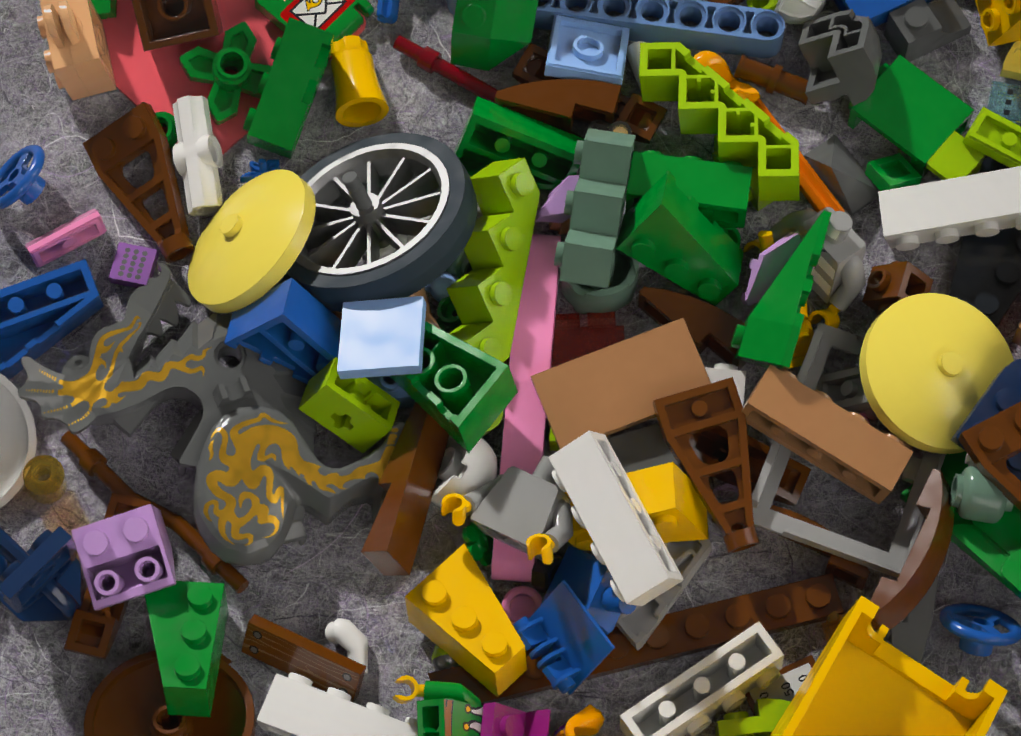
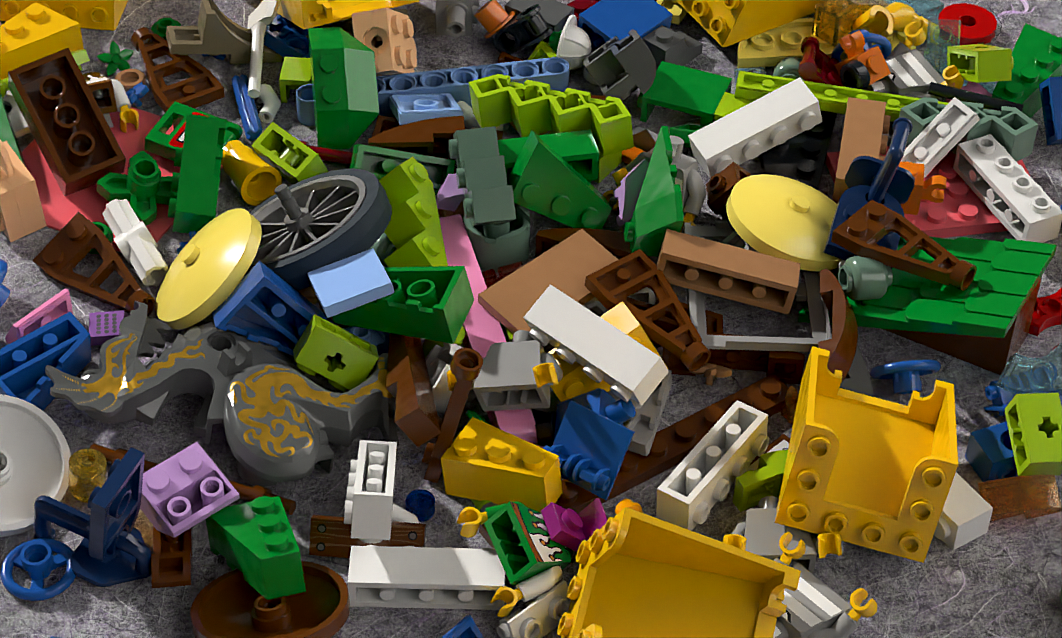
camera: 25 degrees left, 25 degrees down
none -> lime brick [251,122,329,185]
none -> white brick [344,440,397,543]
none -> clear blue piece [405,489,435,522]
none -> reddish brown plate [421,348,483,483]
none -> medium nougat plant [689,363,732,385]

